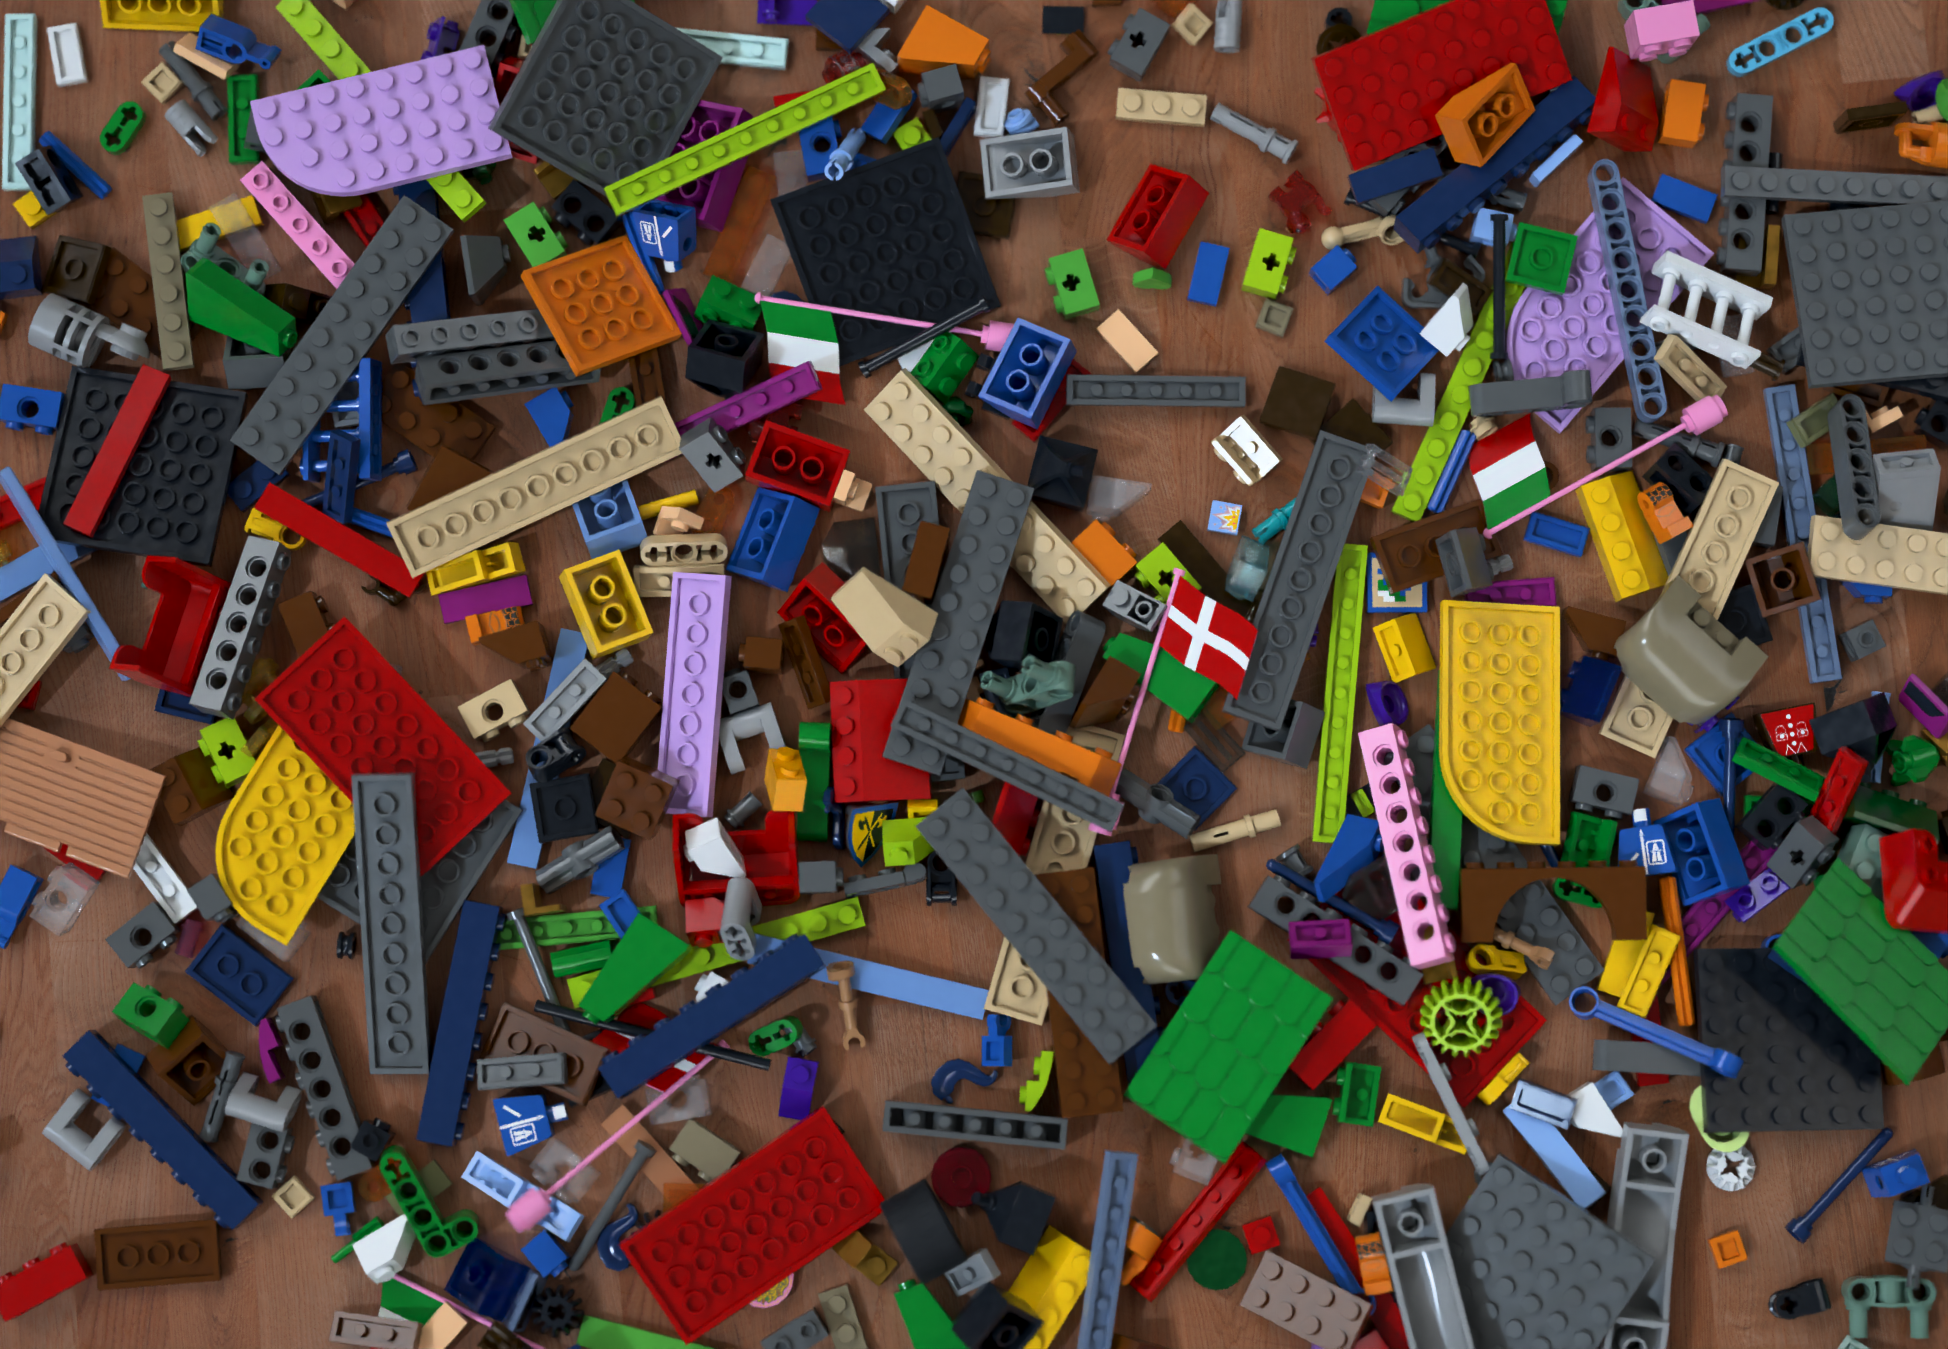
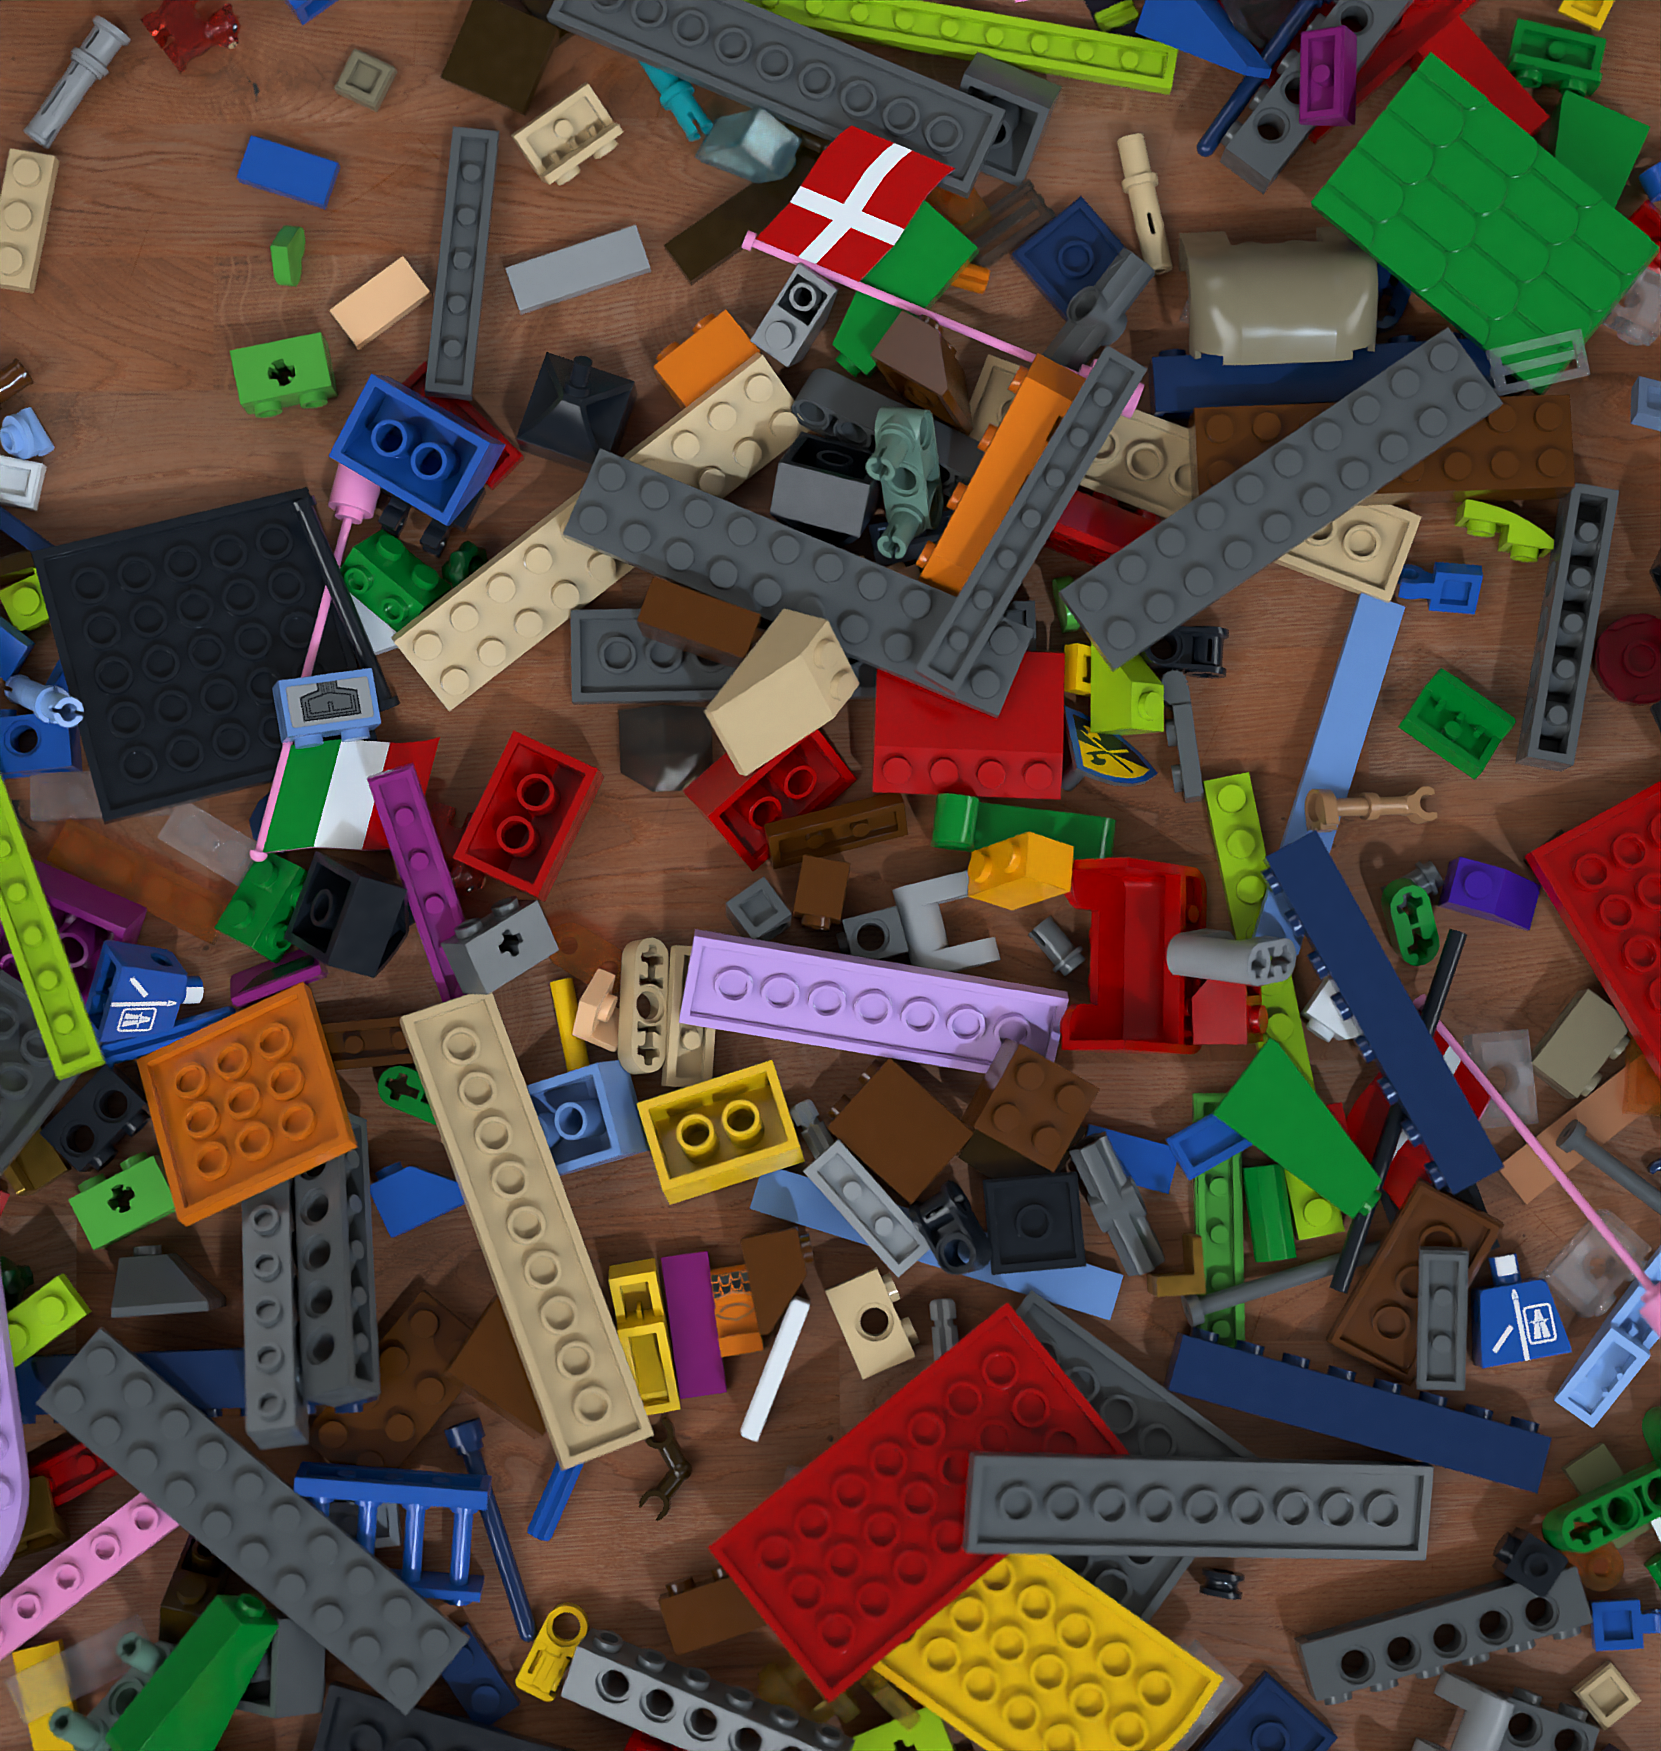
camera: 85 degrees left, 0 degrees up
red tile [254,482,426,599] -> none
magenta slope [259,1018,286,1084] -> none
dark blue plate [322,429,361,524] -> none
white slope [683,817,747,877] -> none
blue slope [725,487,820,592] -> none
dark grey brick [798,861,844,894] -> none
dark blue piece [823,787,846,850] -> none
light nougat bracket [833,470,872,512] -> none
dark blue piece [931,1059,998,1104] -> none
dark brown tile [957,171,1015,240] -> none
light grey slope [980,127,1080,199] -> none
clear slope [1086,475,1152,522] -> none
red slope [1106,164,1209,269] -> none
lime brick [1134,542,1202,604] -> none
tile [1207,500,1242,536] -> none
lime brick [1241,228,1297,300] -> none
dark grey bush [1275,844,1314,876] -> none
none -> brick [272,668,381,749]
none -> light grey tile [505,225,651,315]
none -> dark grey brick [726,877,792,941]
none -> white tile [740,1295,811,1442]
none -> green bracket [1398,668,1516,780]
none -> clear tile [1486,328,1590,396]

